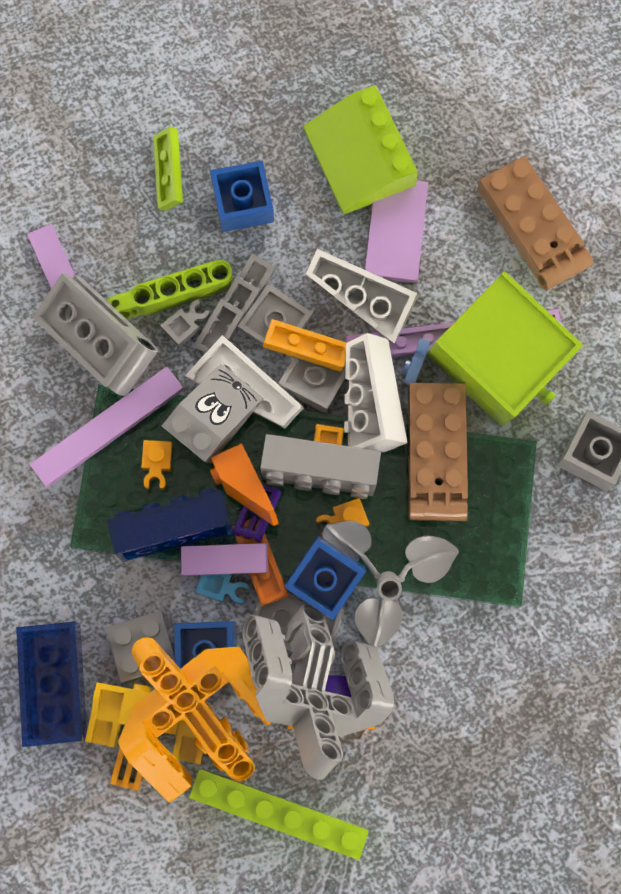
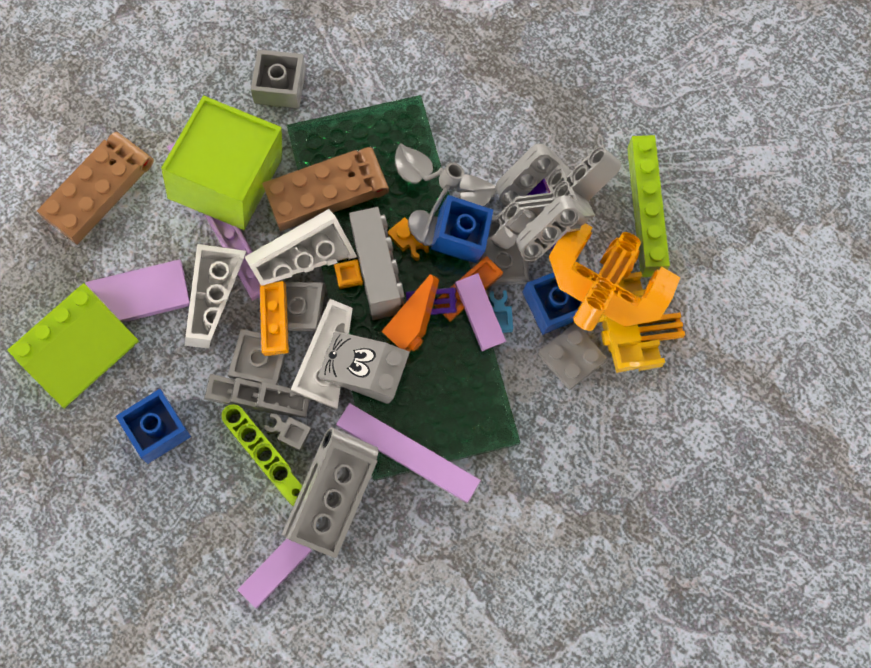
camera: 110 degrees left, 5 degrees down
clear blue brick [16,621,87,747] -> none
clear blue brick [107,489,233,562] -> none
light orange plate [141,440,173,490] -> none
lime plate [153,126,183,211] -> none
medium blue plate [401,338,431,384] -> none

